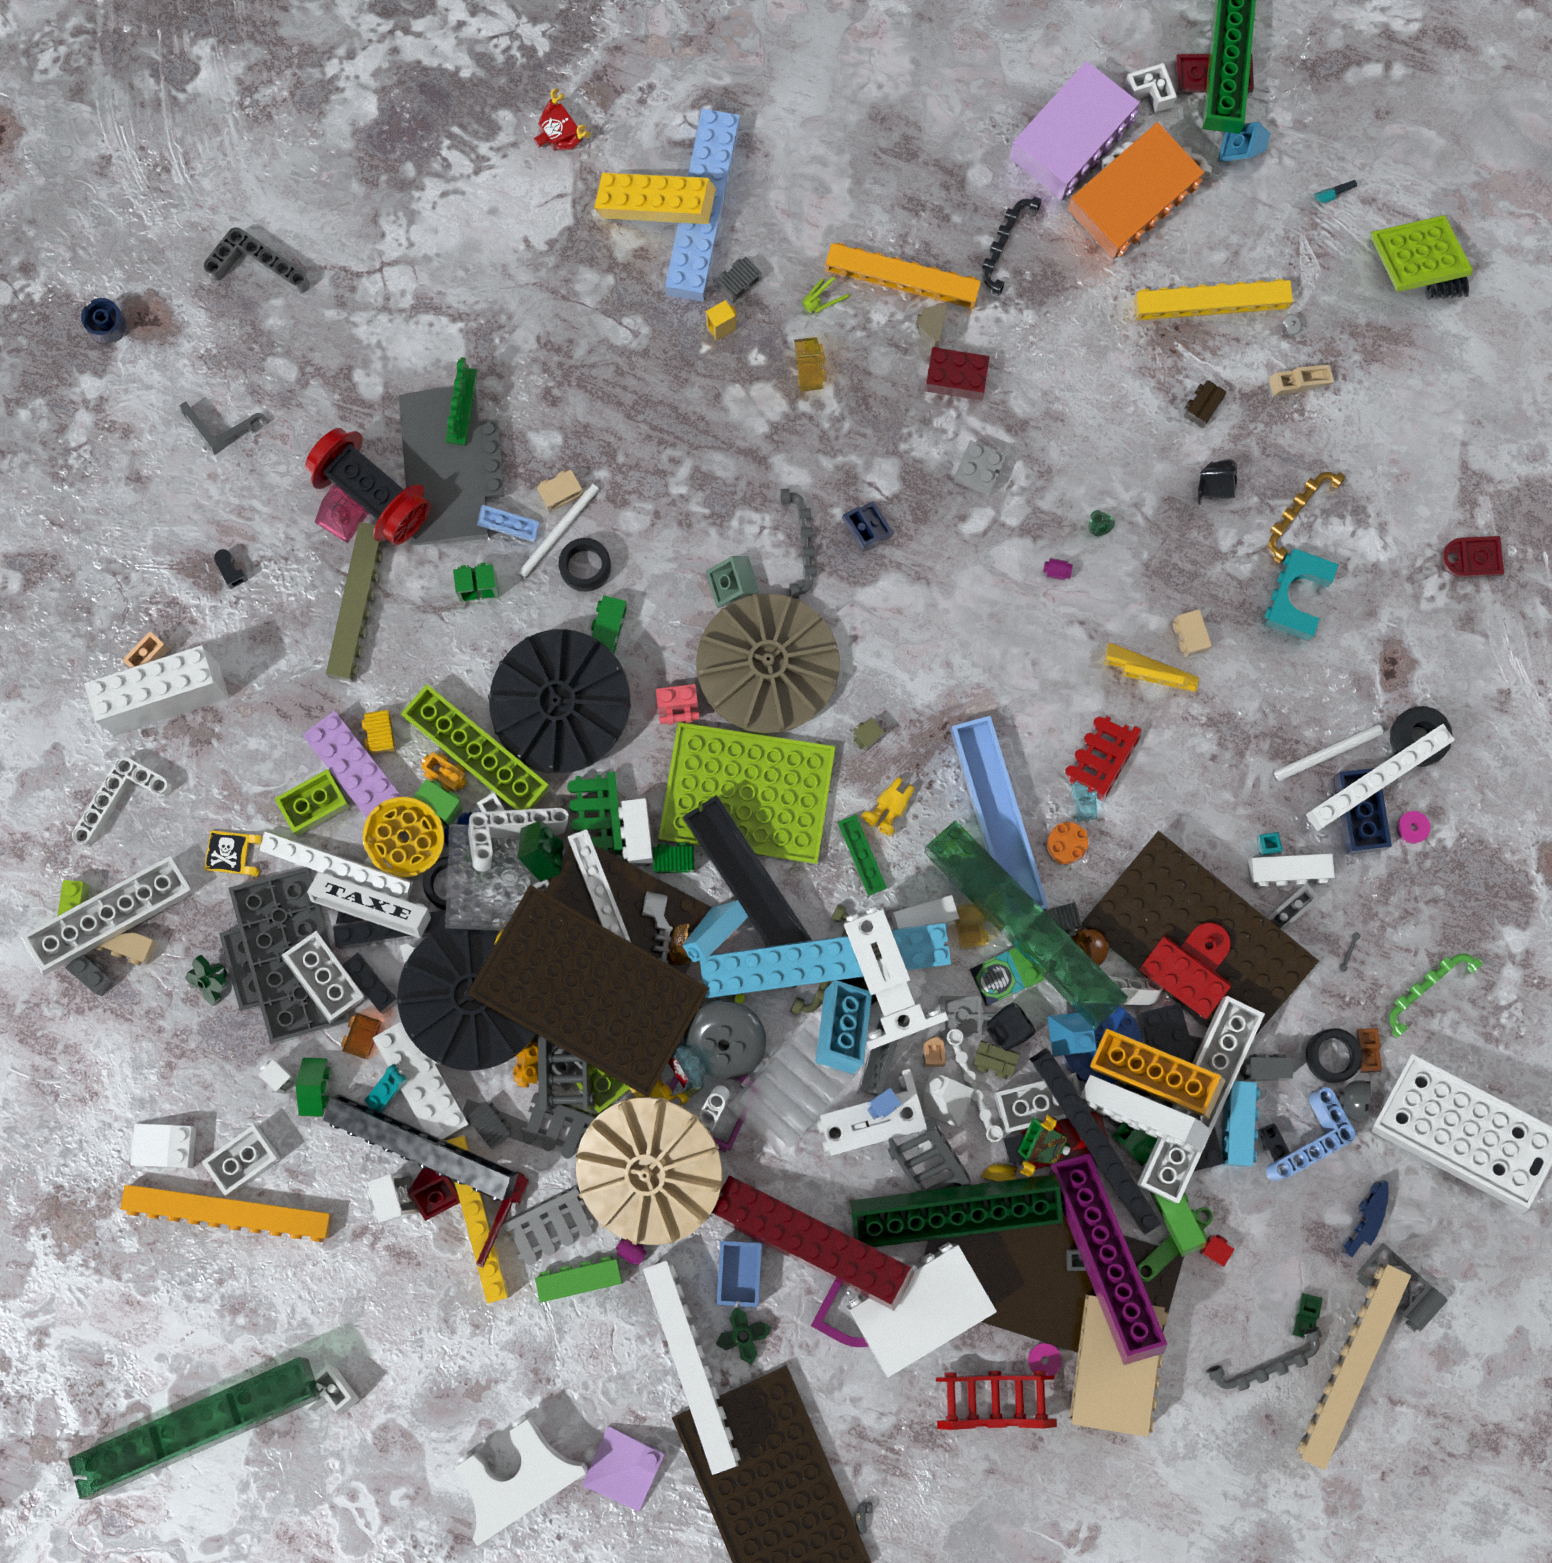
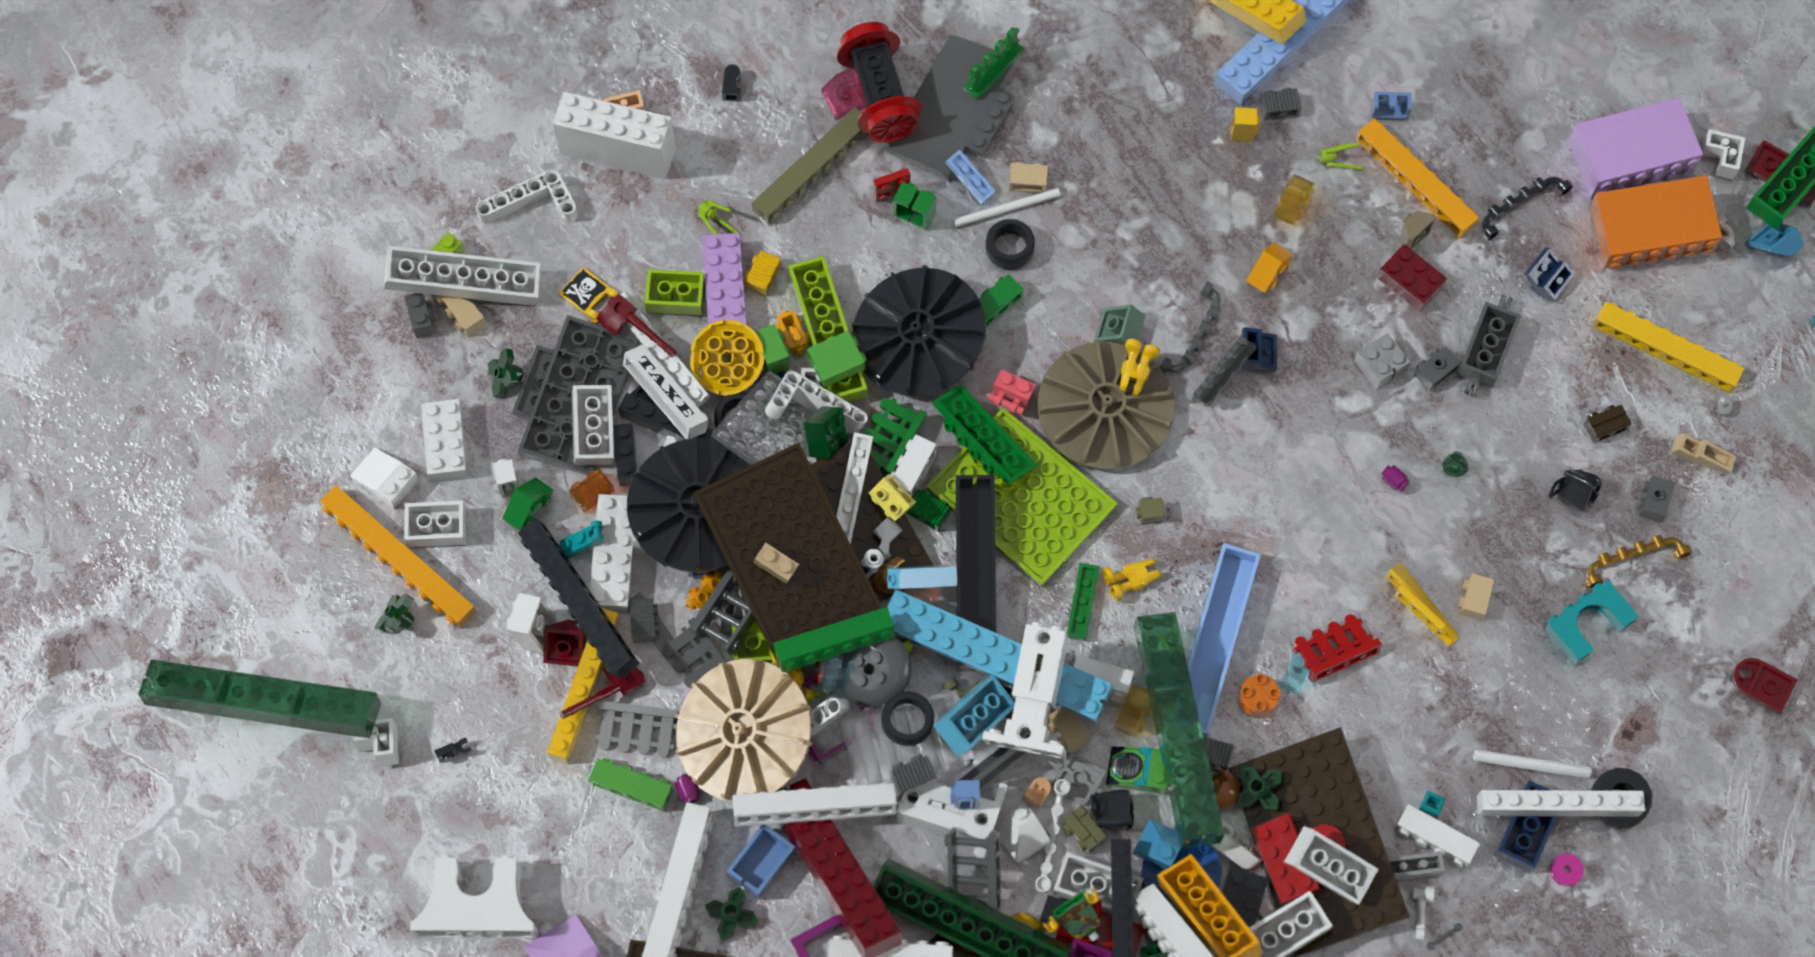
camera: 35 degrees right, 10 degrees down
none -> dark green plant [374,594,414,632]
none -> white brick [421,399,469,482]
none -> black plate [434,738,472,762]
none -> dark red piece [596,293,677,357]
none -> lime plant [698,199,739,235]
none -> white brick [732,783,896,827]
none -> tan brick [753,543,799,584]
none -> green brick [773,607,895,673]
none -> bright green brick [807,331,867,388]
none -> white brick [861,549,884,573]
none -> light yellow brick [869,474,916,521]
none -> red plate [873,168,911,202]
none -> black tyre [881,691,935,746]
none -> dark grey brick [889,754,937,794]
none -> green plate [932,384,1037,486]
none -> tan brick [1048,708,1090,754]
none -> yellow piece [1120,339,1160,396]
none -> dark grey fence [1192,335,1257,406]
none -> dark green plant [1238,766,1283,811]
none -> light orange brick [1246,242,1293,293]
none -> white brick [1284,826,1378,905]
none -> medium blue window [1371,91,1412,119]
none -> white brick [1413,886,1434,940]
none -> dark grey brick [1415,347,1461,392]
none -> dark grey brick [1457,294,1521,397]
none -> dark blue brick [1524,248,1575,301]
none -> dark grey brick [1638,475,1675,523]

